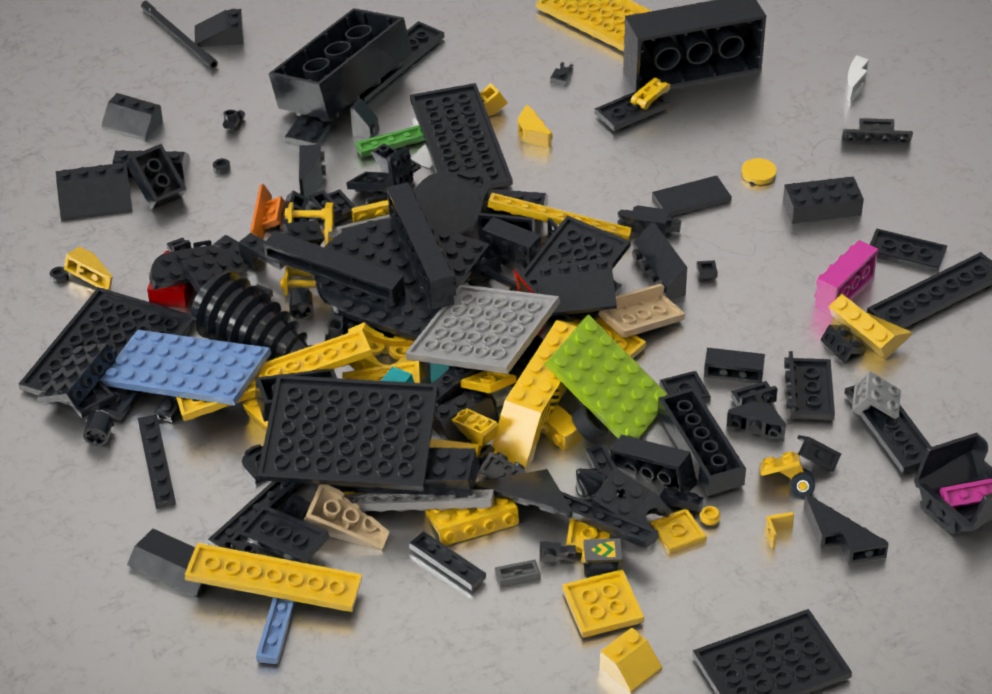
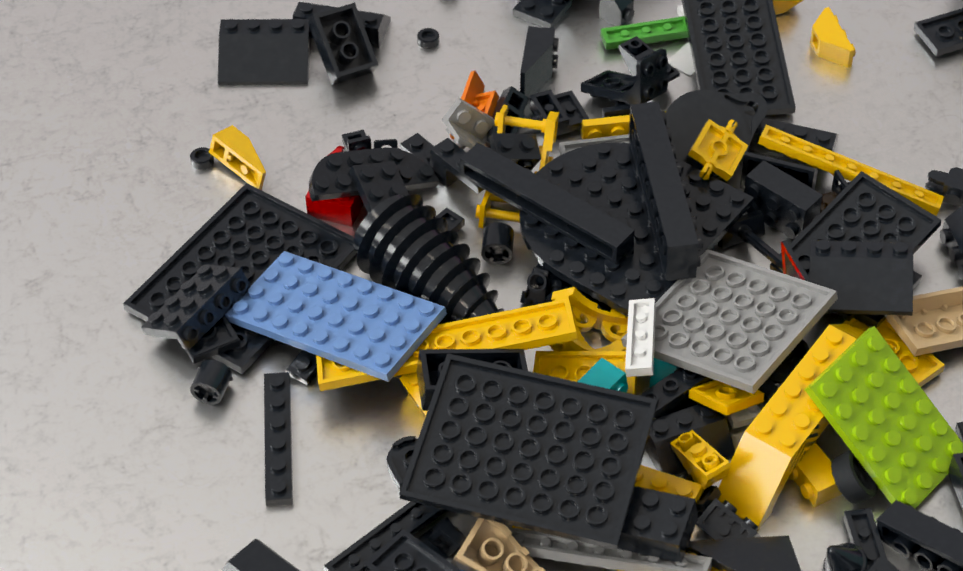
camera: 10 degrees right, 5 degrees up
none -> light grey bracket [442,97,495,149]
none -> white plate [625,298,656,377]
none -> yellow plate [688,119,749,181]

